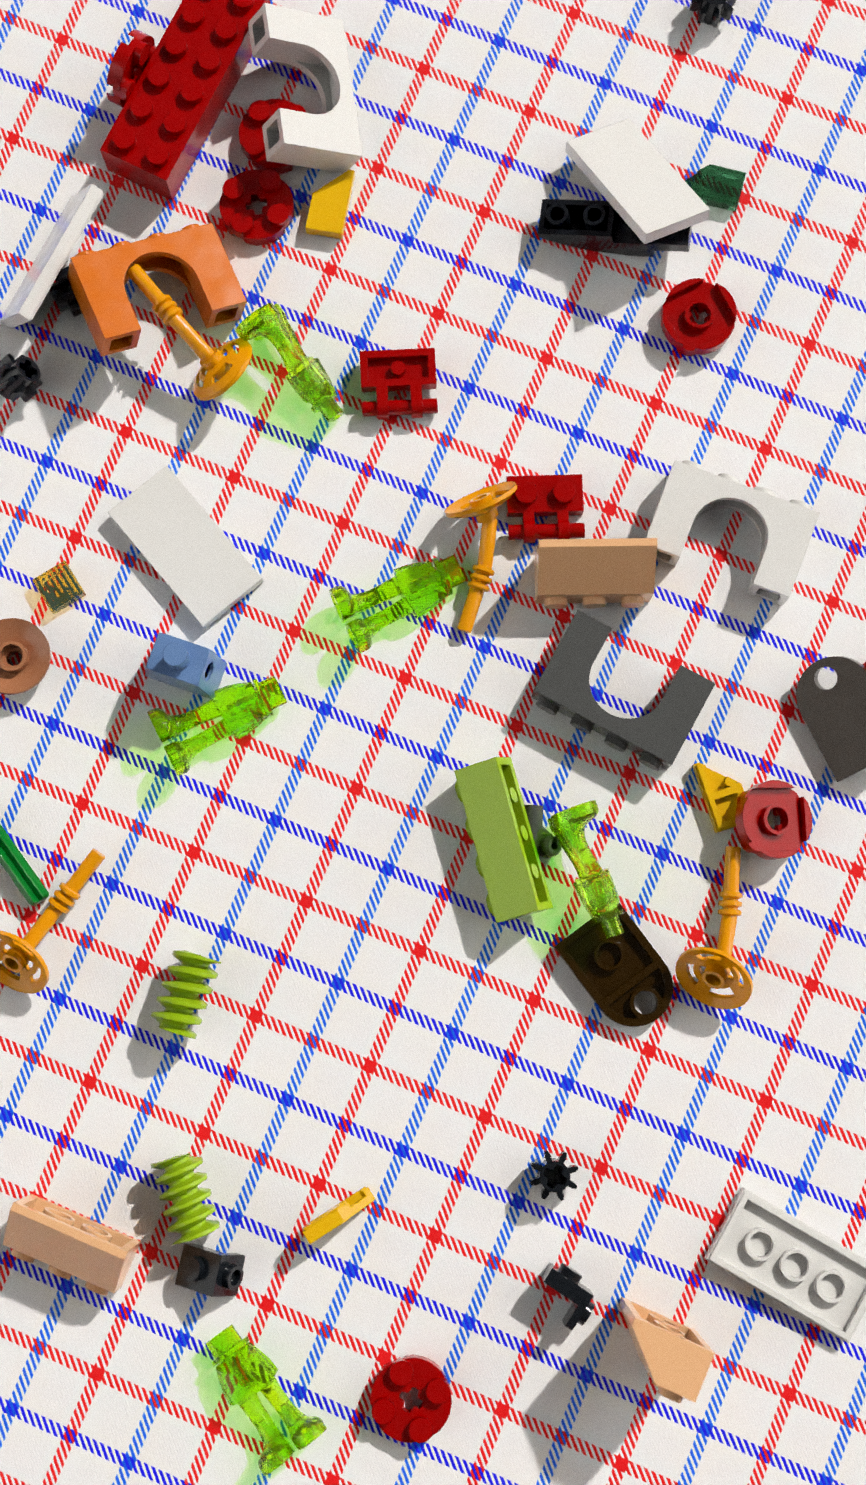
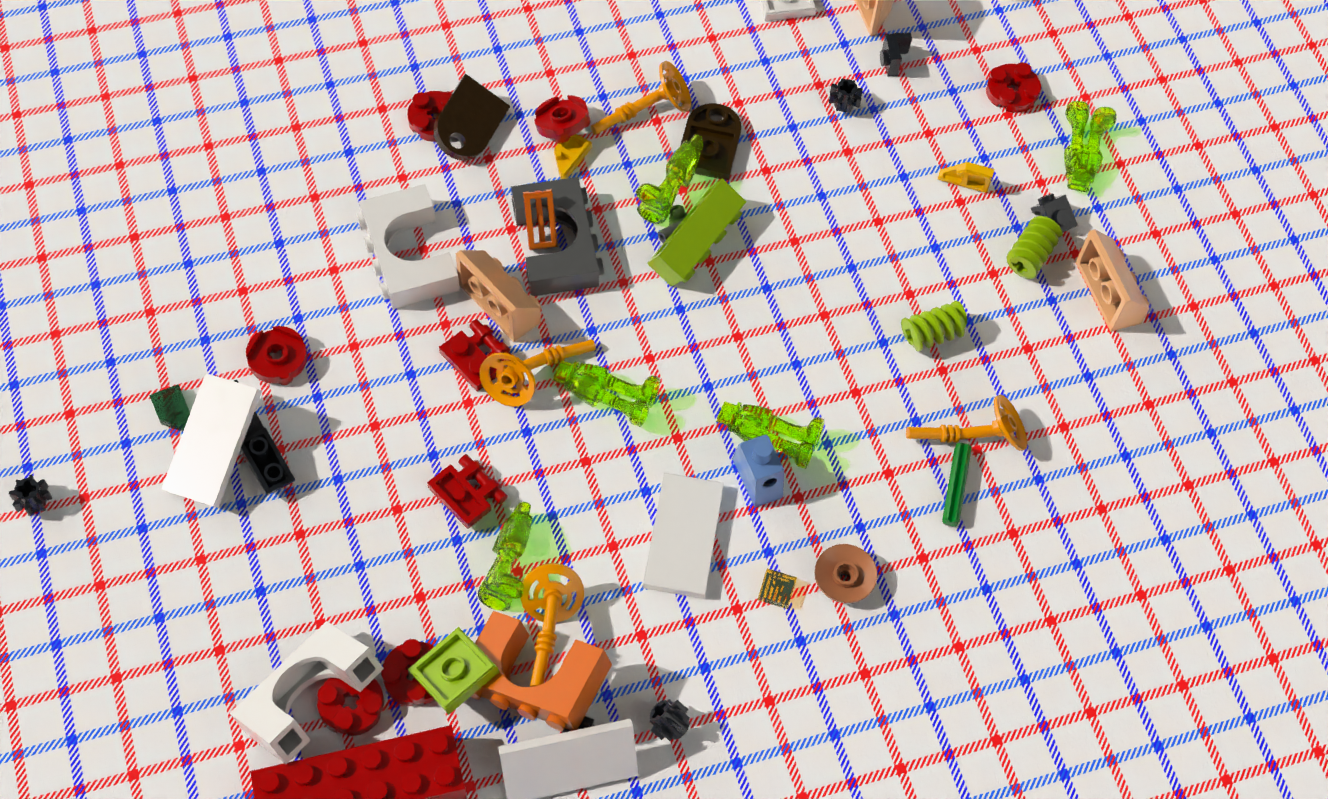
camera: 135 degrees left, 20 degrees down
yellow tile [305,170,355,239] -> none
none -> lime tile [408,627,500,715]
none -> orange tile [523,189,558,250]

